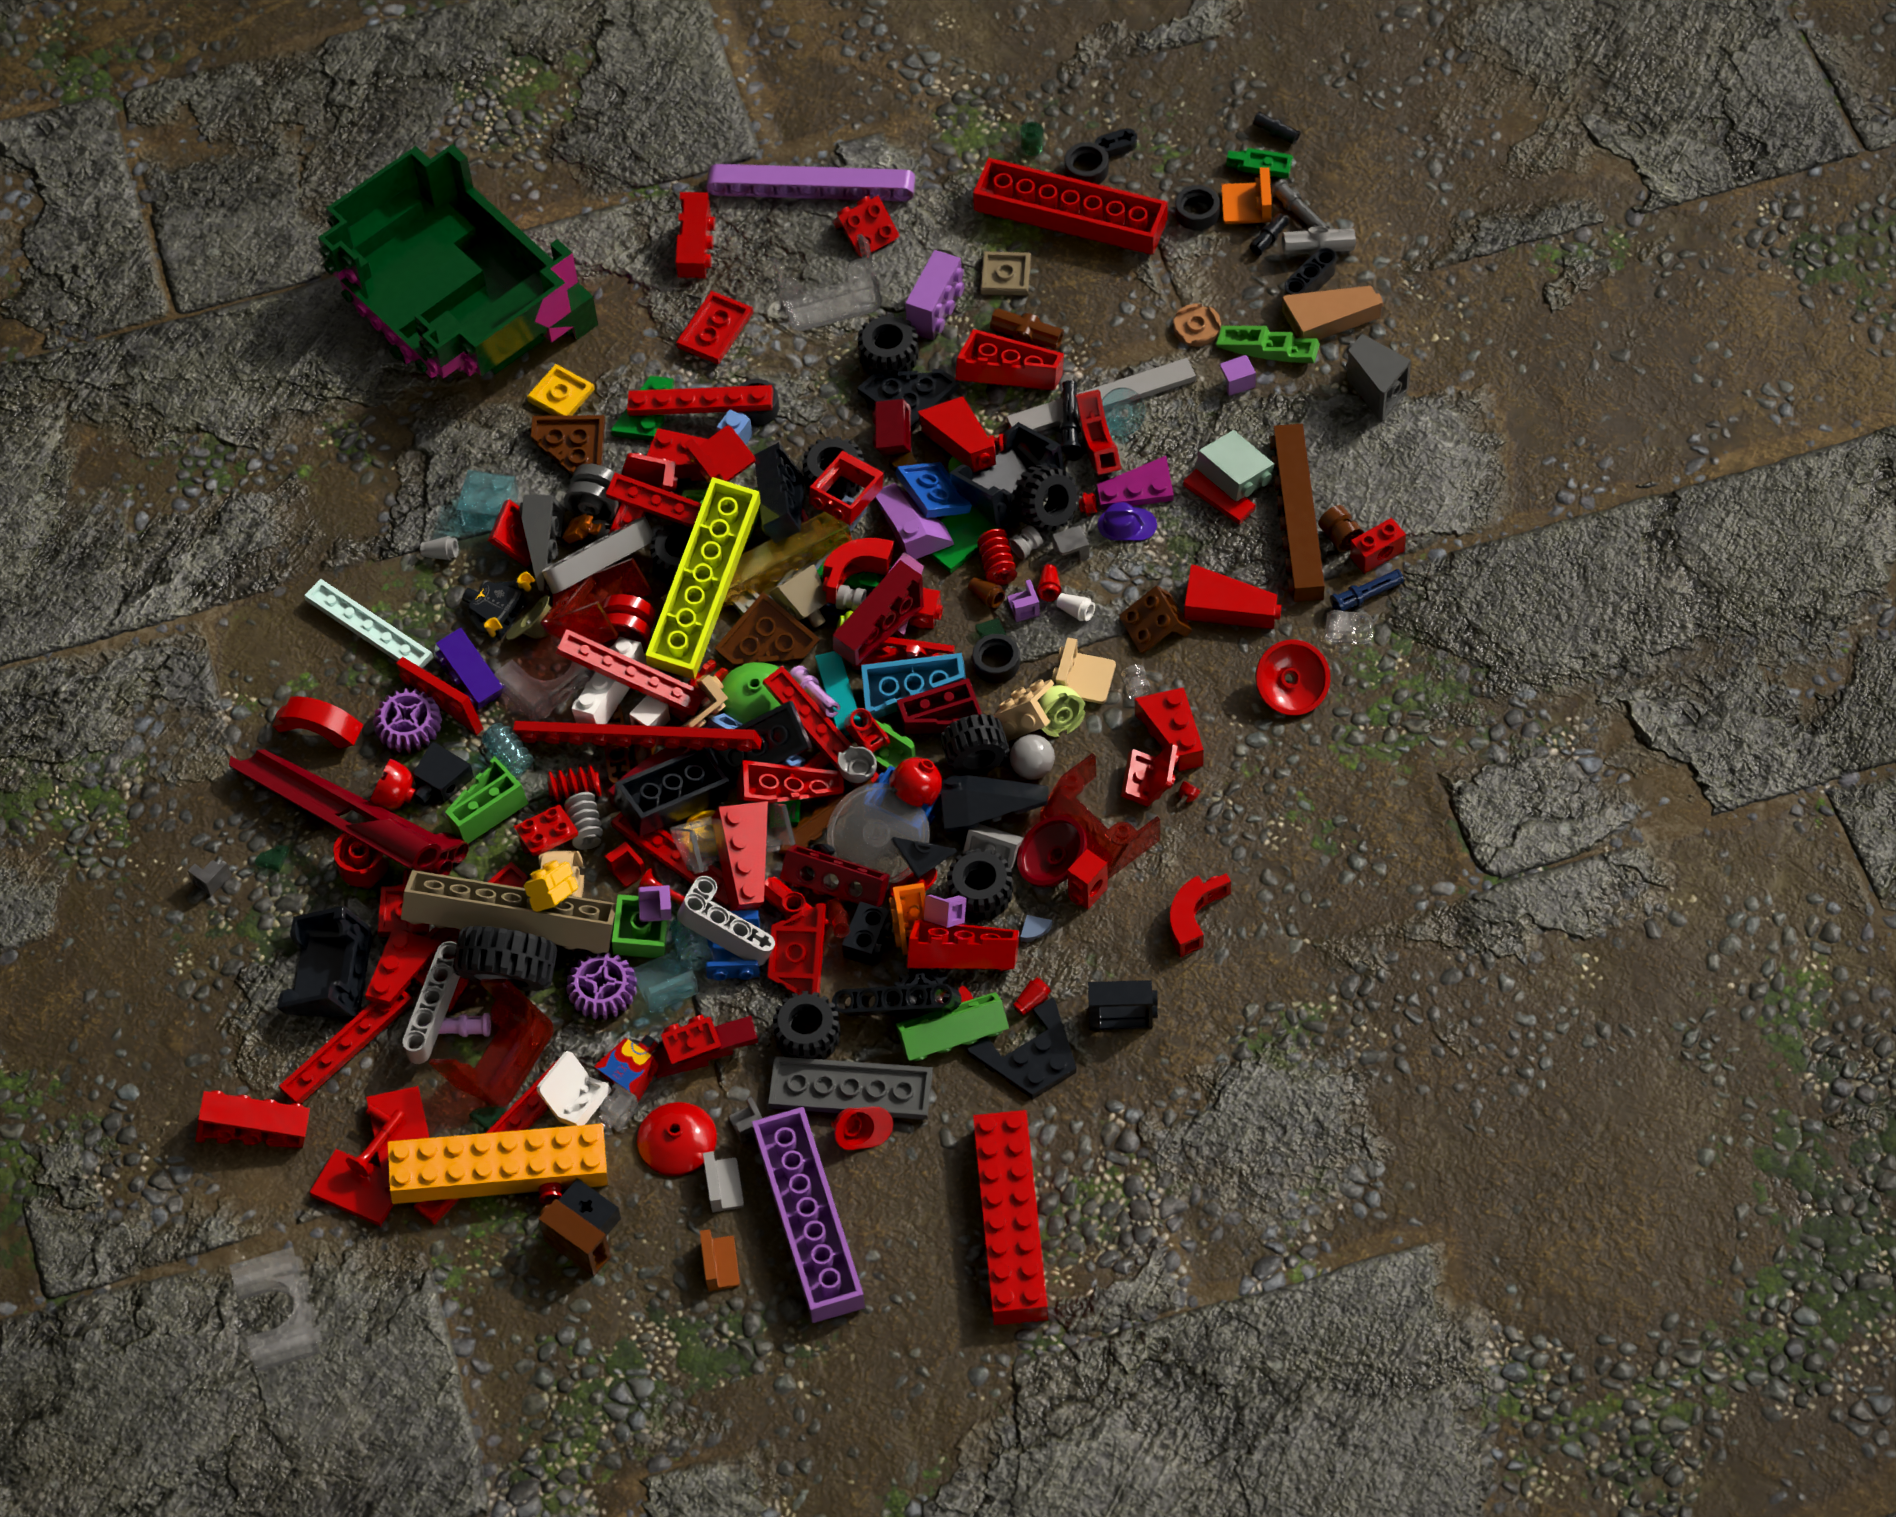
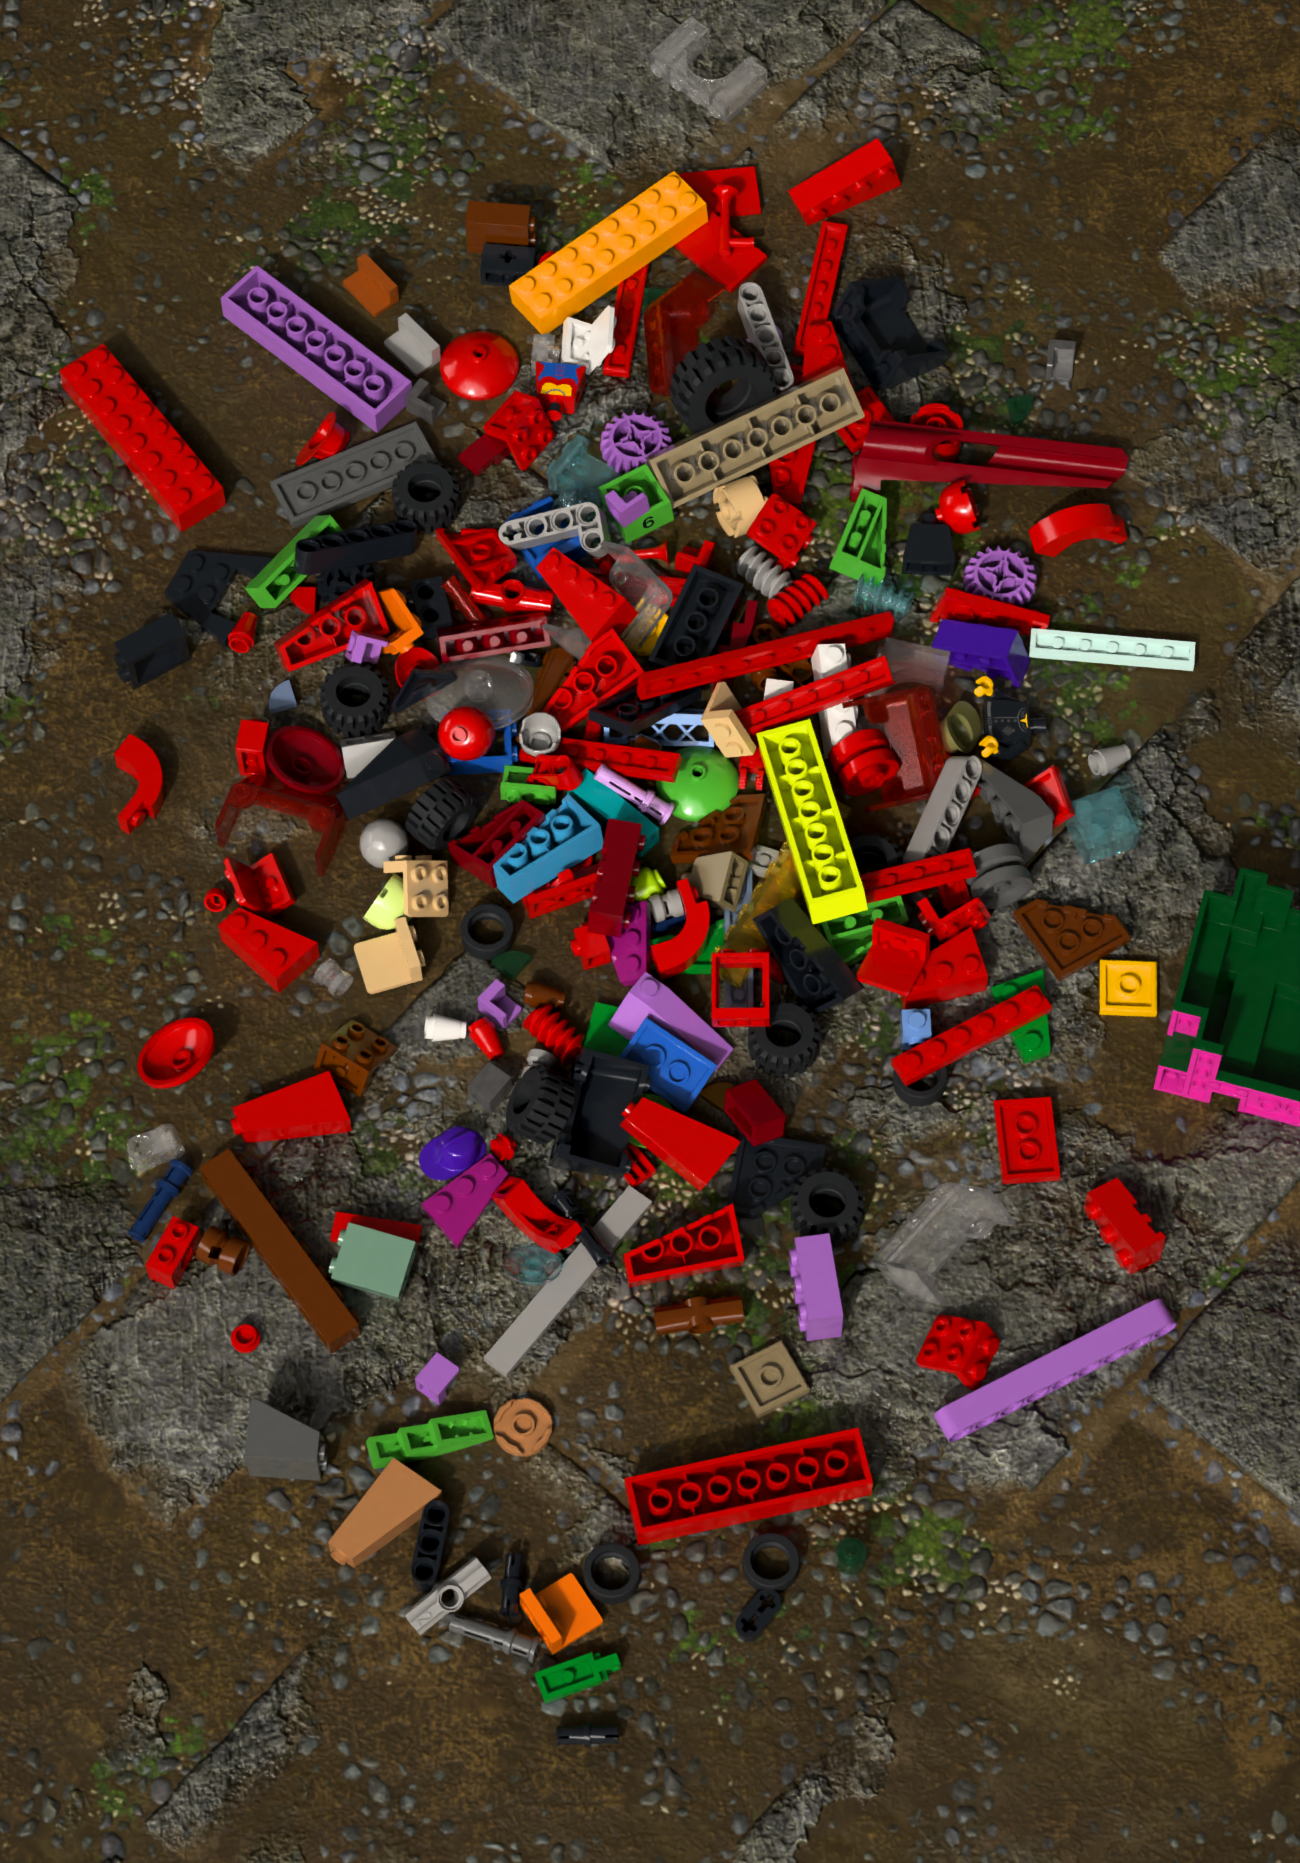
camera: 145 degrees right, 5 degrees up
yellow brick [523,860,578,912] -> none
orange plate [562,514,603,544] -> none
none -> red plate [231,1324,261,1353]

